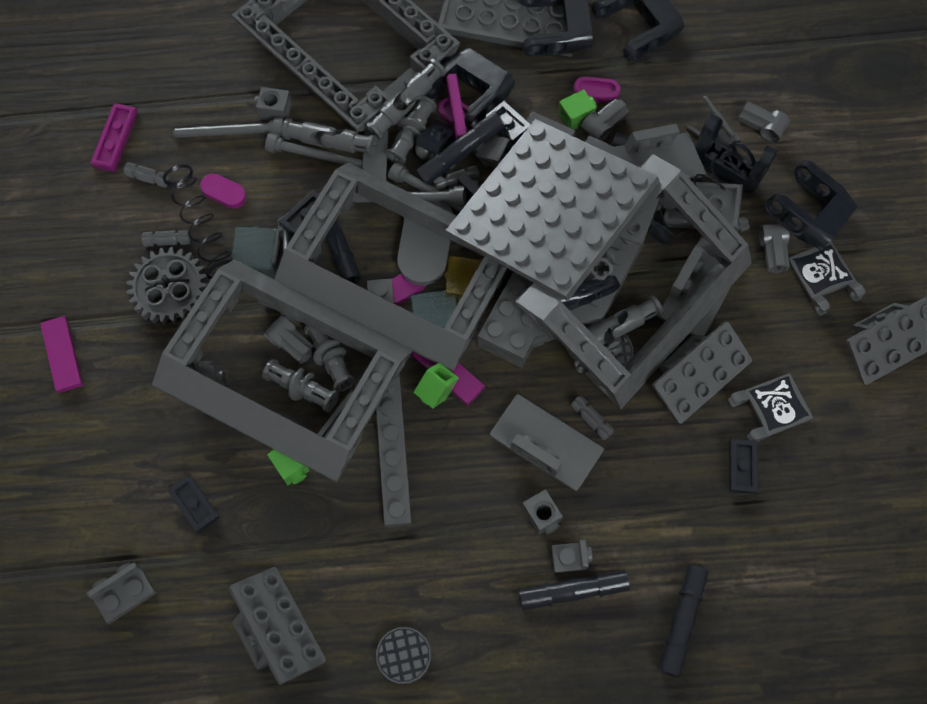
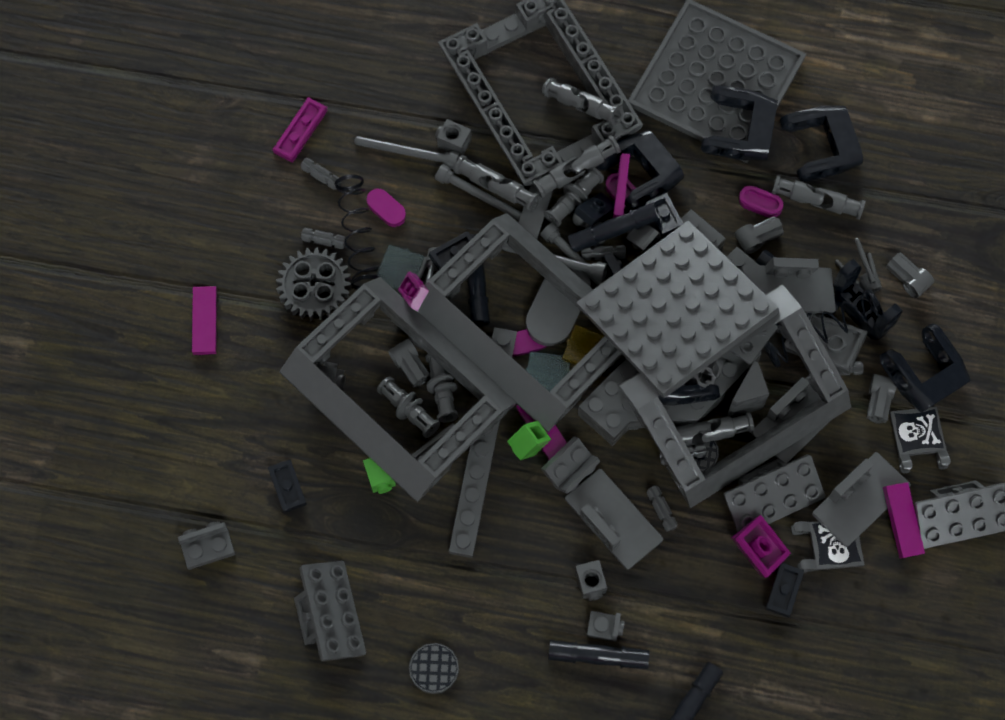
camera: 15 degrees right, 0 degrees up
bright green brick [558,90,597,130] -> none
none -> magenta tile [398,271,429,311]
none -> dark grey bracket [541,436,600,494]
none -> dark grey piece [542,78,624,126]
none -> dark grey slope [727,361,769,417]
none -> magenta slope [731,515,791,578]
none -> dark grey piece [772,175,866,220]
none -> dark grey bracket [812,452,911,547]
none -> magenta tile [883,482,925,559]

